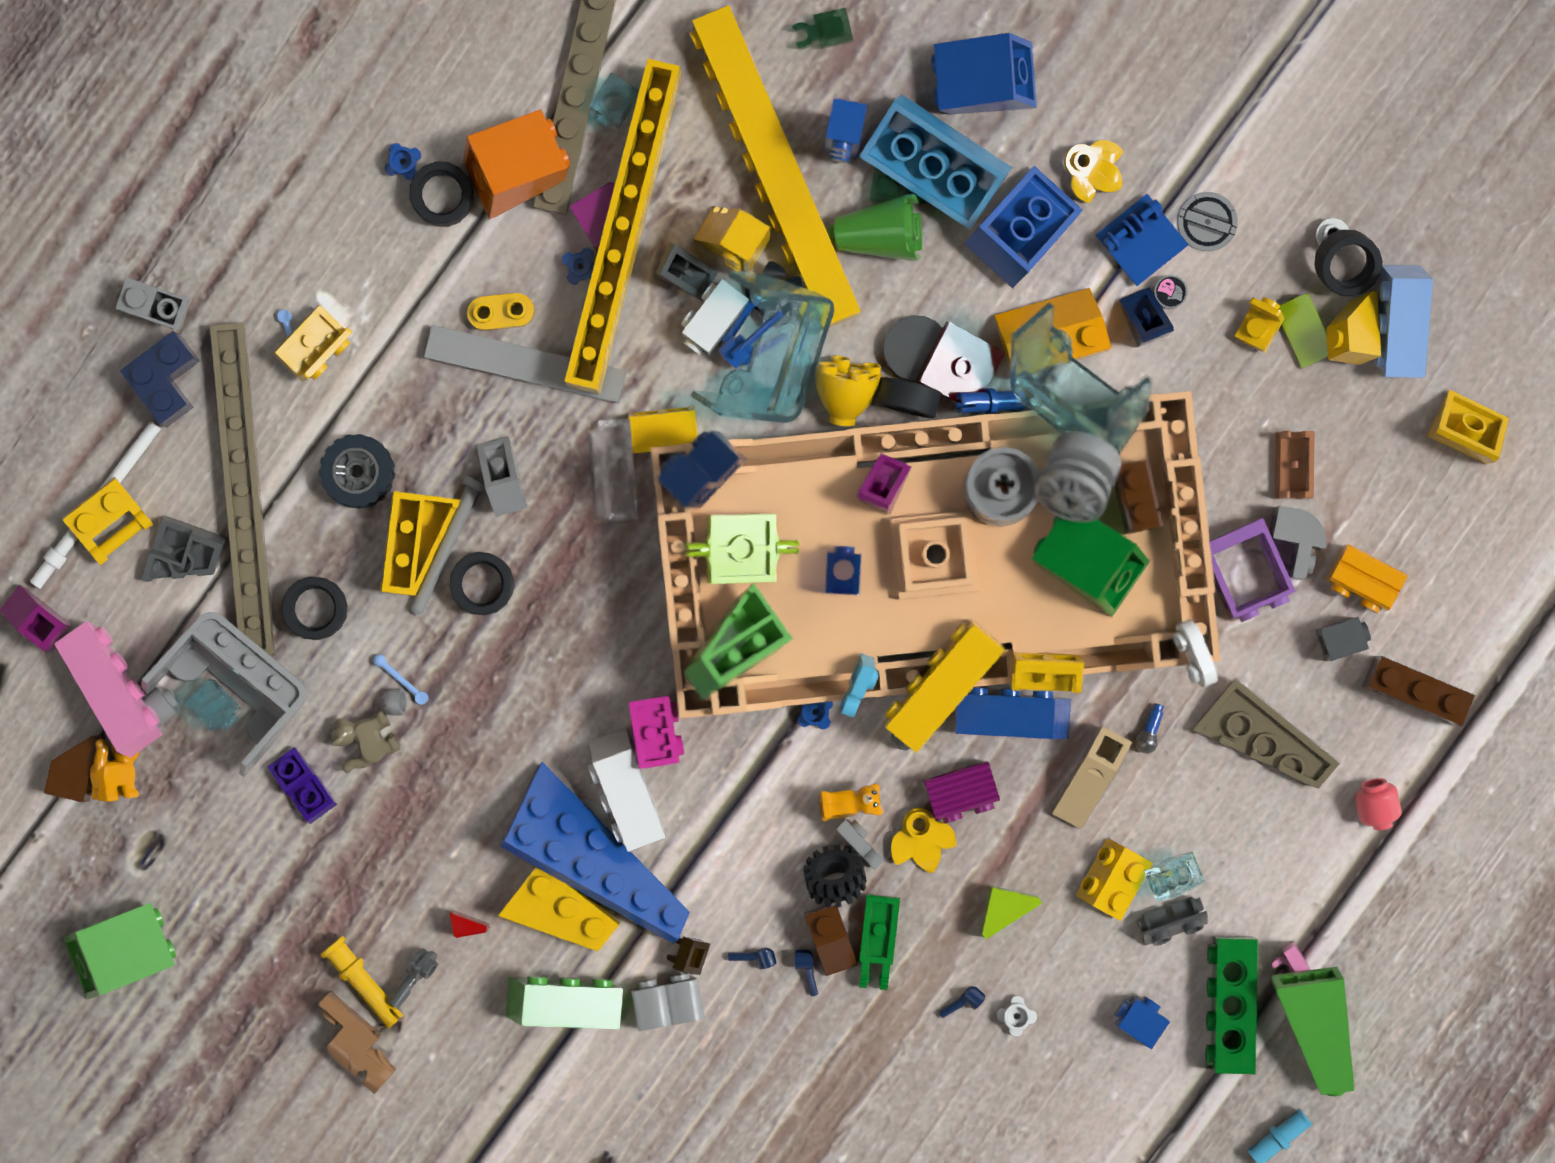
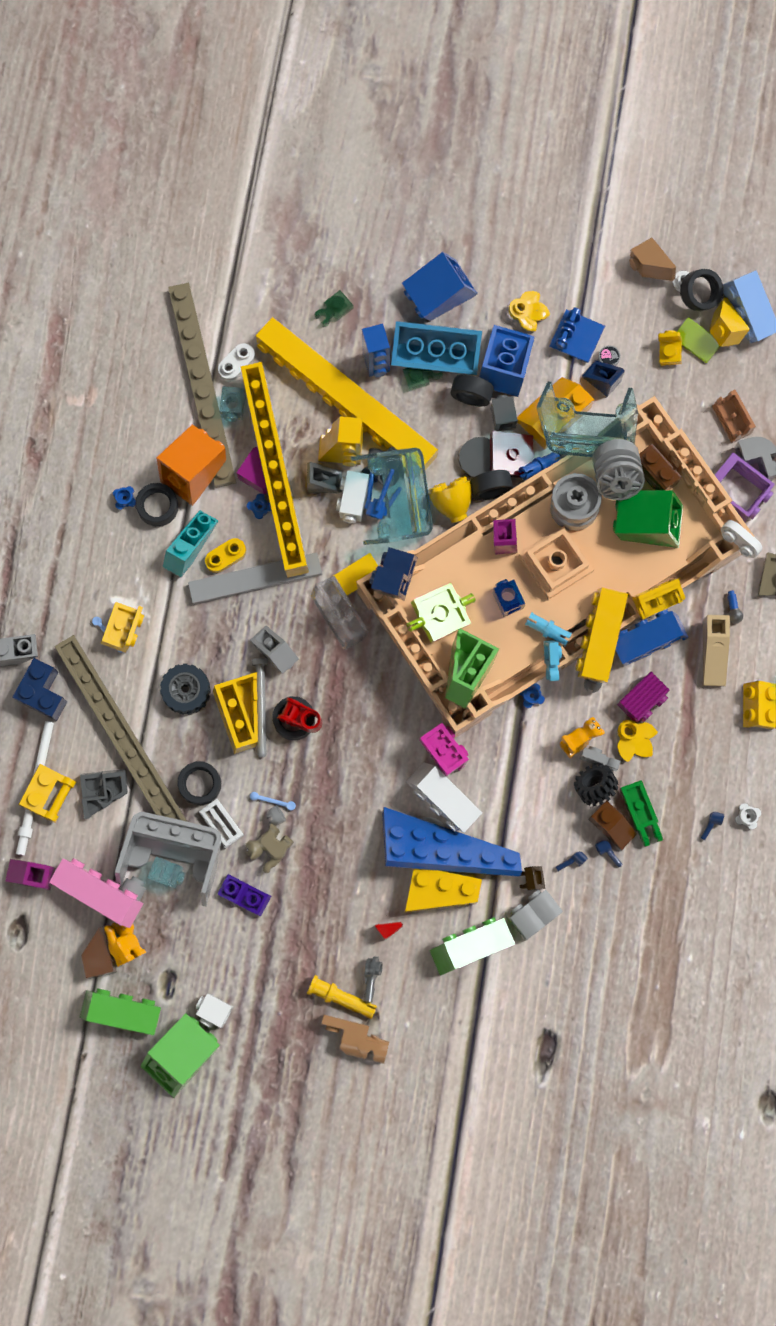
camera: 25 degrees left, 10 degrees down
bright green cone [829,194,923,261] -> none
lime slope [980,885,1042,939] -> none
light grey sticker [1178,192,1238,251] -> none
none -> bright green wedge [79,988,161,1035]
none -> teal slope [163,510,218,577]
none -> white brick [196,994,234,1028]
none -> white tile [199,799,244,849]
none -> white plate [218,343,255,382]
none -> red piece [277,697,323,733]
none -> black tyre [450,375,494,407]
none -> dark grey brick [491,395,517,431]
none -> medium azure pin [525,612,572,646]
none -> medium nougat slope [629,238,676,281]

